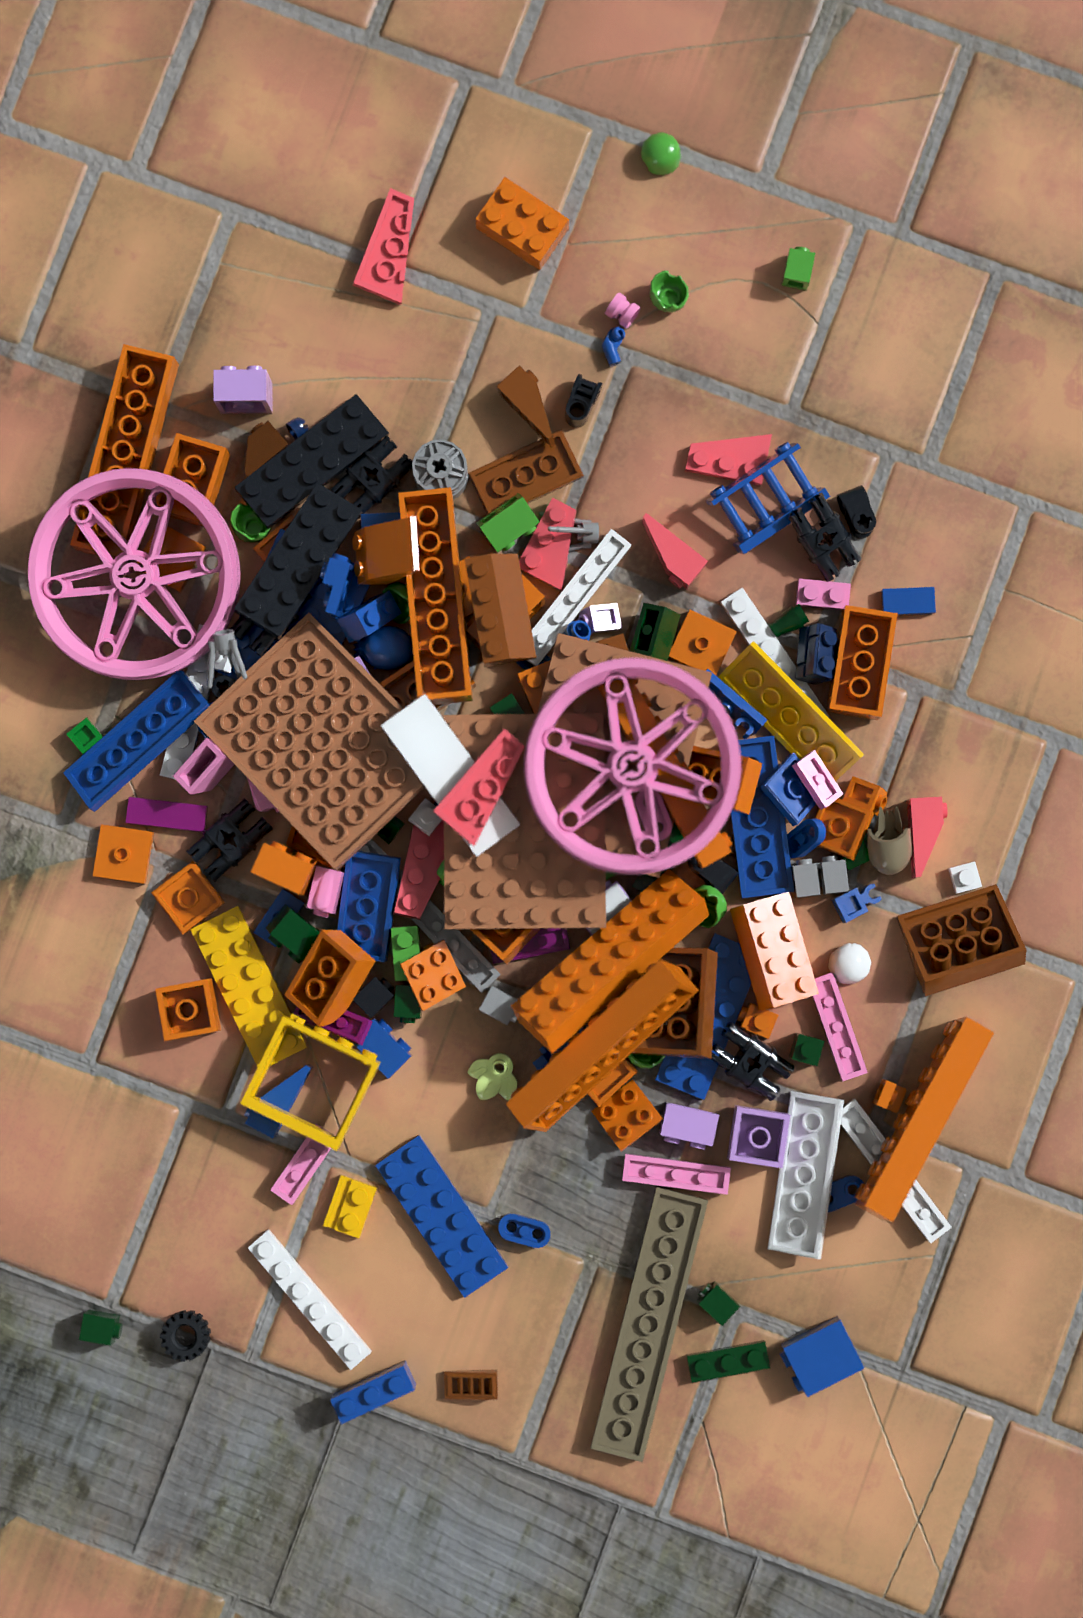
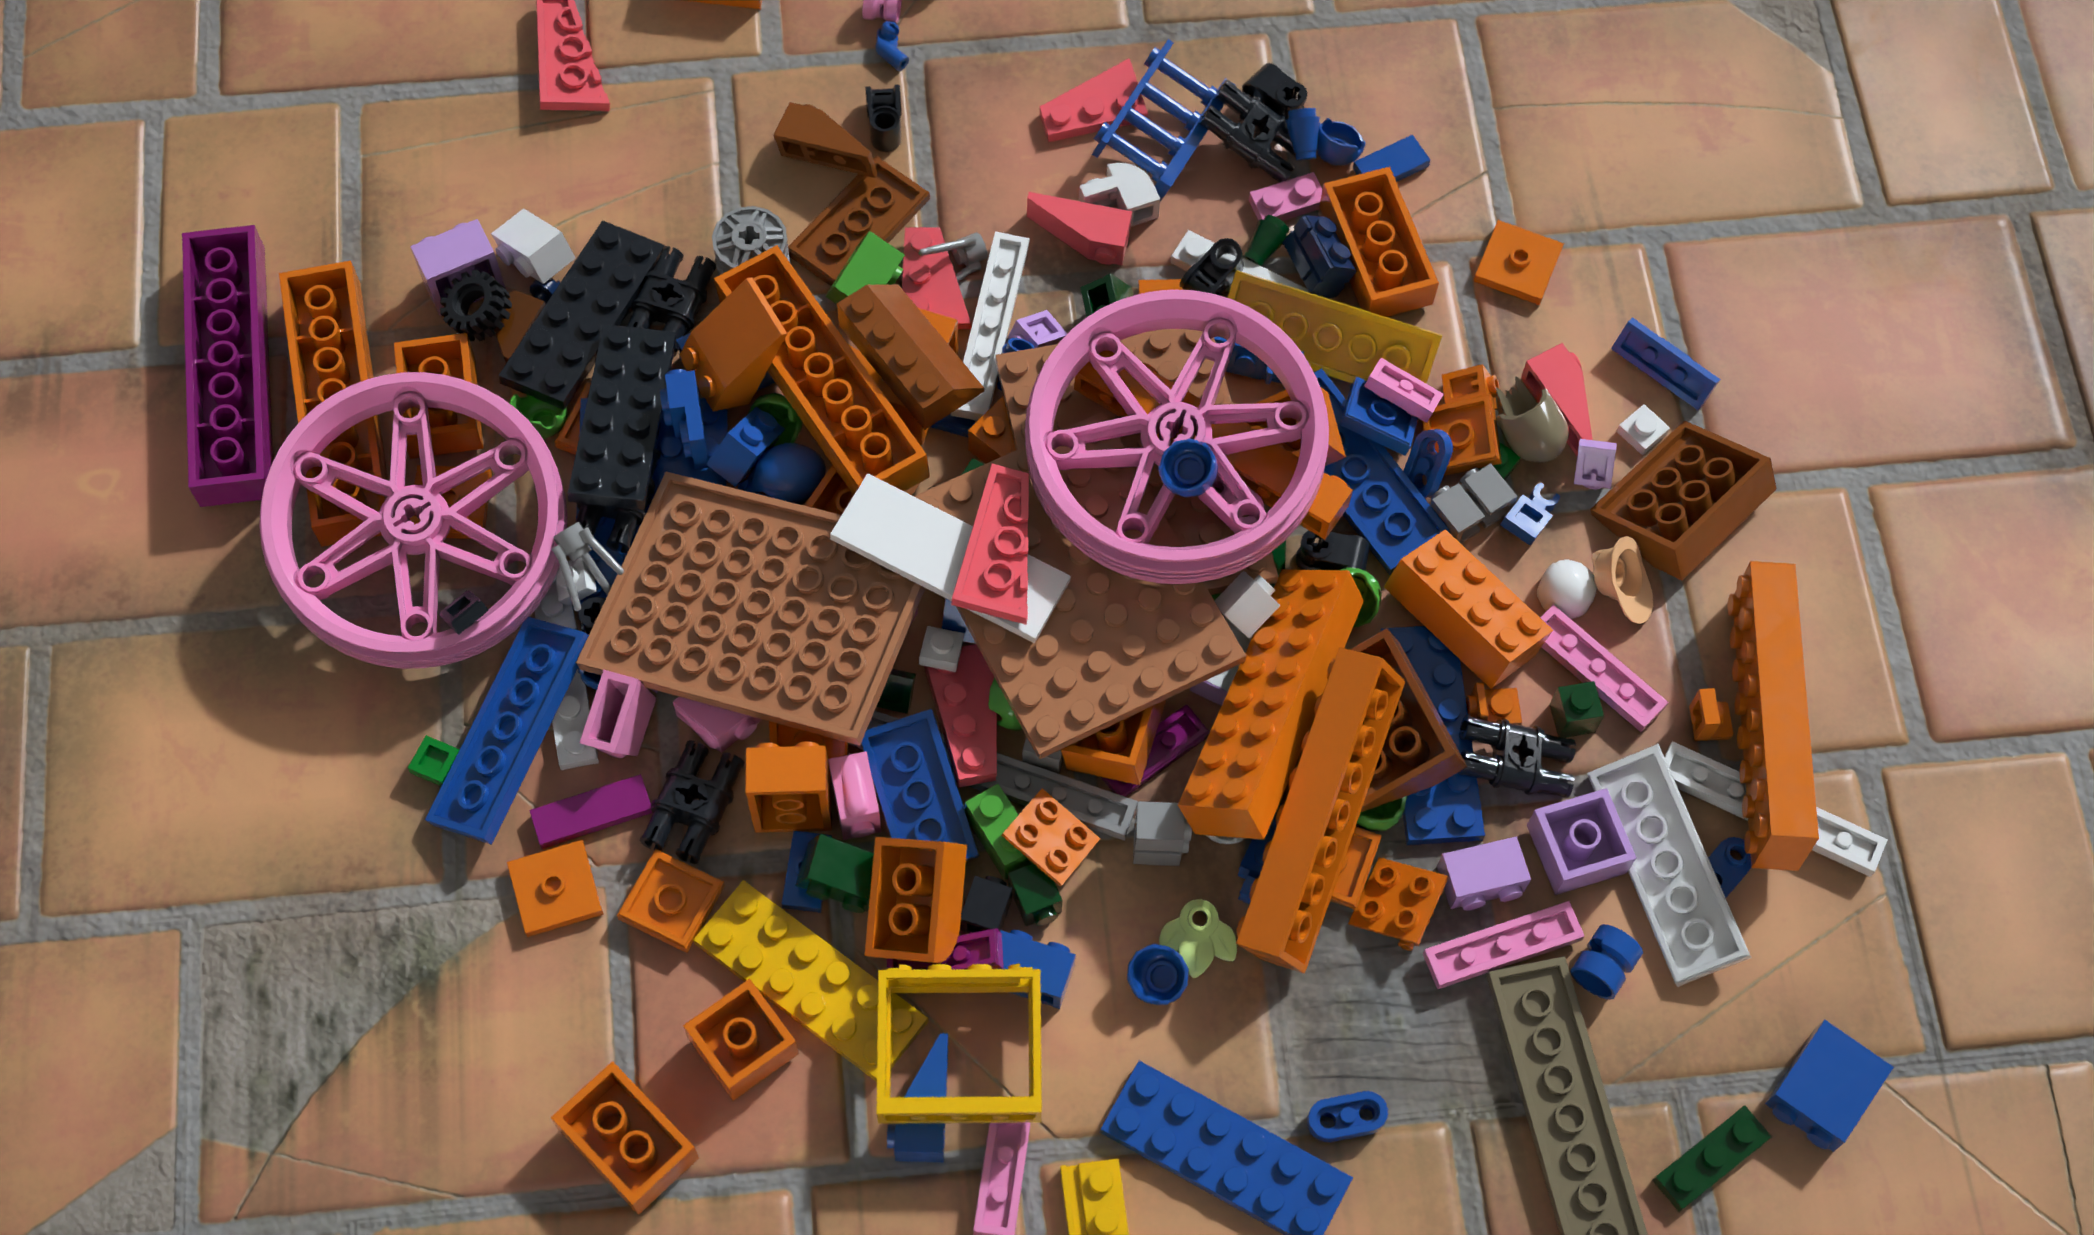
camera: 30 degrees left, 20 degrees down
dark green brick [697,1281,740,1326] -> none
none -> magenta brick [182,225,273,507]
none -> black tile [439,590,489,635]
none -> black tyre [440,270,512,341]
none -> white brick [491,208,576,284]
none -> orange brick [551,1061,699,1215]
none -> white brick [1079,163,1160,226]
none -> blue hair [1127,944,1189,1006]
none -> blue hair [1158,439,1218,498]
none -> black piece [1179,238,1244,296]
none -> white brick [1215,571,1281,638]
none -> blue cone [1285,108,1320,160]
none -> blue hair [1316,118,1366,166]
none -> orange plate [1473,220,1564,305]
none -> blue wheel [1570,924,1643,1000]
none -> lavender bracket [1574,439,1617,489]
none -> light nougat piece [1592,536,1653,624]
none -> blue plate [1611,318,1721,410]

